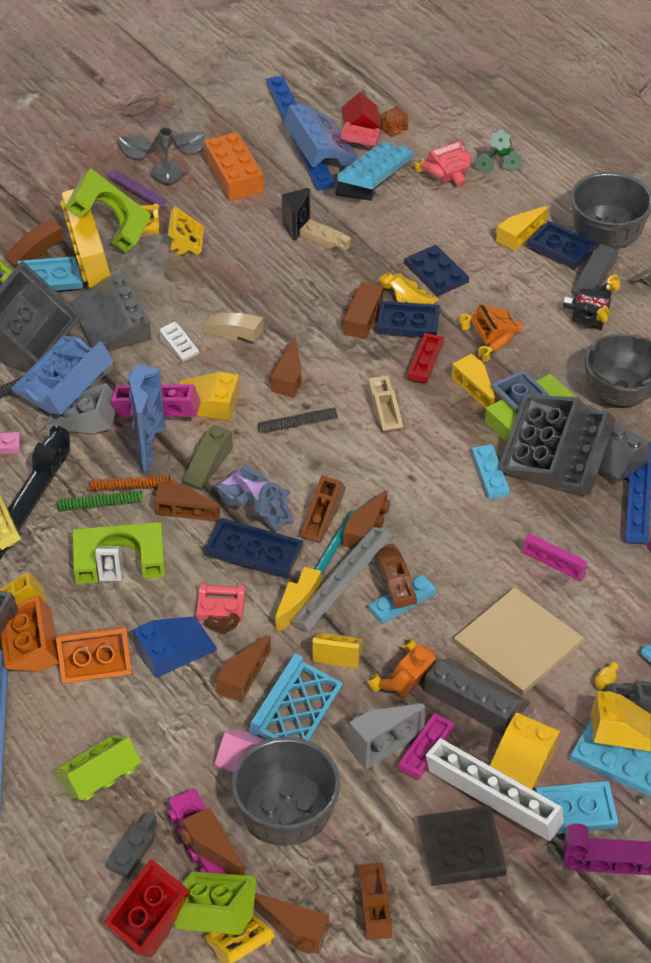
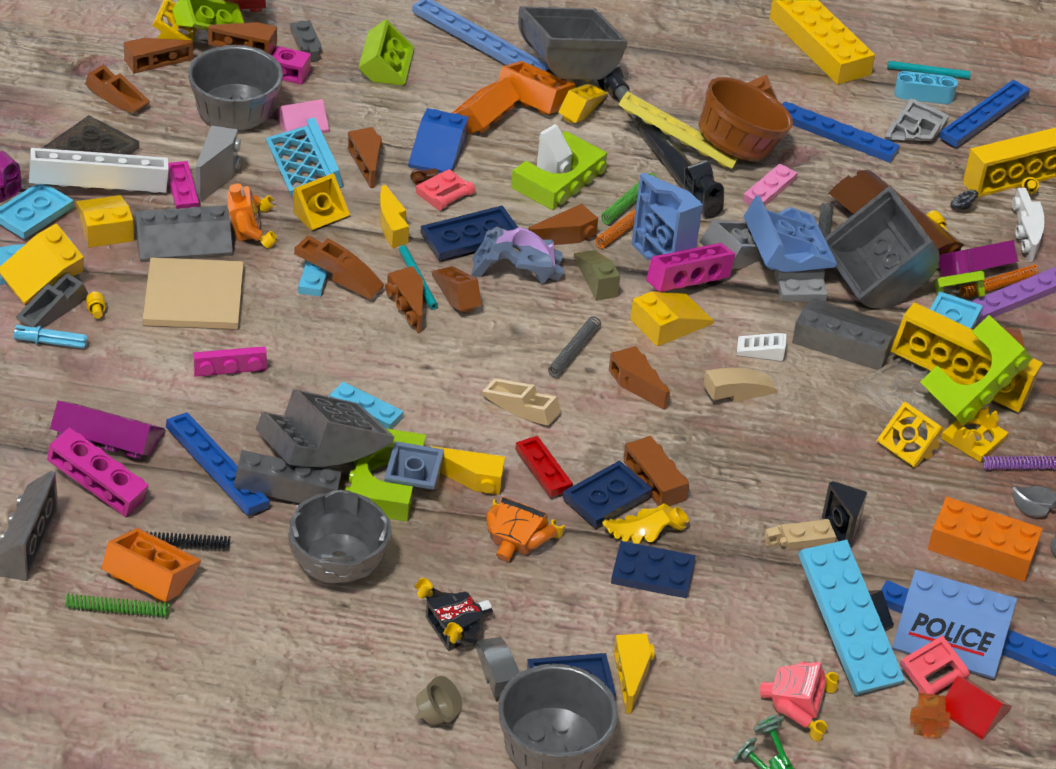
camera: 130 degrees right, 5 degrees down
light grey plate [291,527,391,631] -> none

